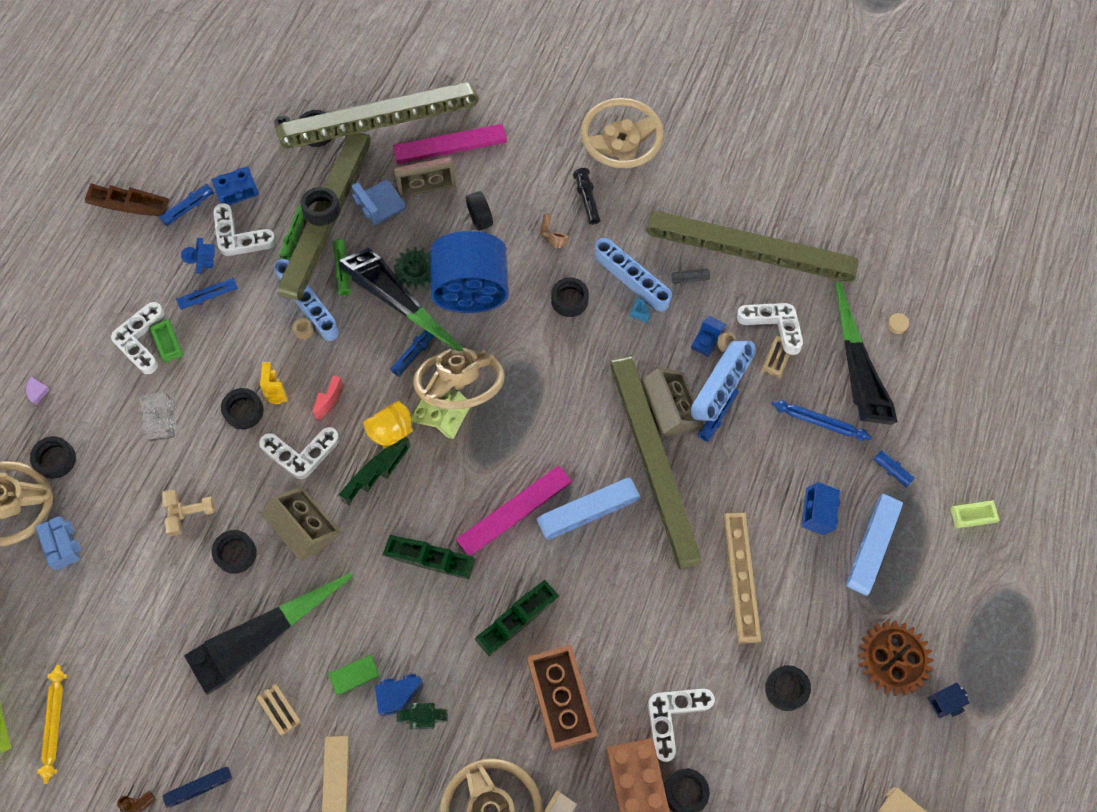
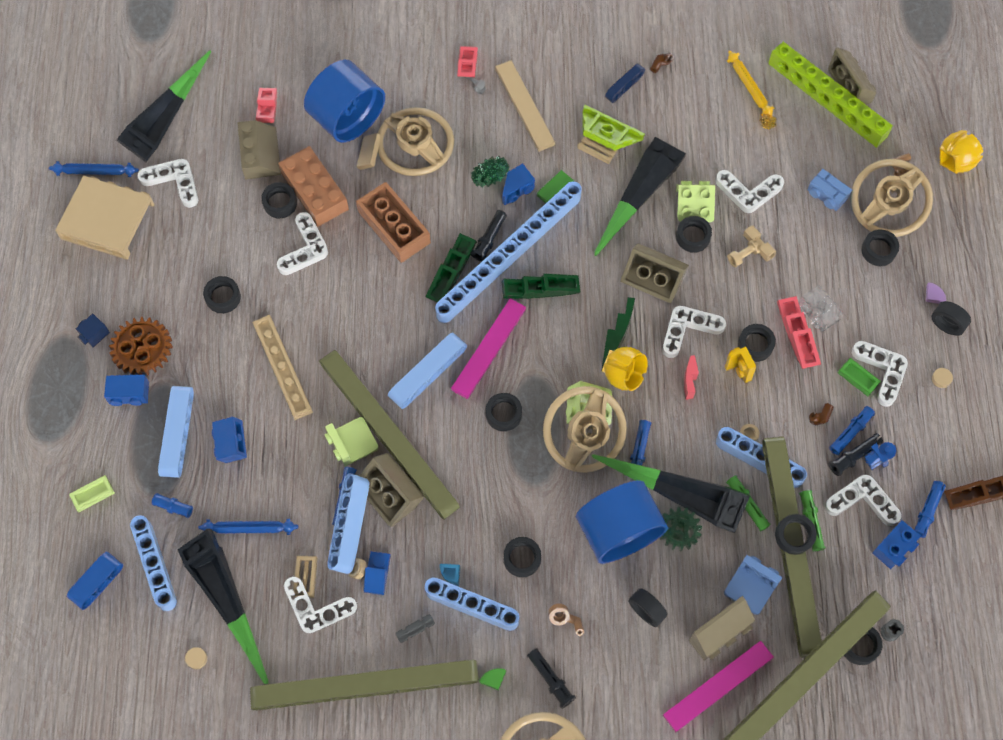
camera: 160 degrees right, 0 degrees up
none -> blue beam [67,552,123,610]
none -> blue brick [104,375,149,406]
none -> light blue beam [130,515,177,611]
none -> yellowish green bracket [324,417,379,467]
none -> light blue beam [435,182,582,323]
none -> black pin [471,210,507,262]
none -> bright green tile [479,668,506,691]
none -> black tyre [486,393,522,432]
none -> lime wing [582,105,645,151]
none -> yellowish green bracket [676,181,715,222]
none -> white beam [715,170,784,213]
none -> clear yellow plate [759,114,777,130]
none -> coral slope [777,296,821,369]
none -> reddish brown arm [809,403,834,426]
none -> black pin [828,433,883,476]
none -> black tyre [931,301,971,336]
none -> tan tile [932,368,953,388]

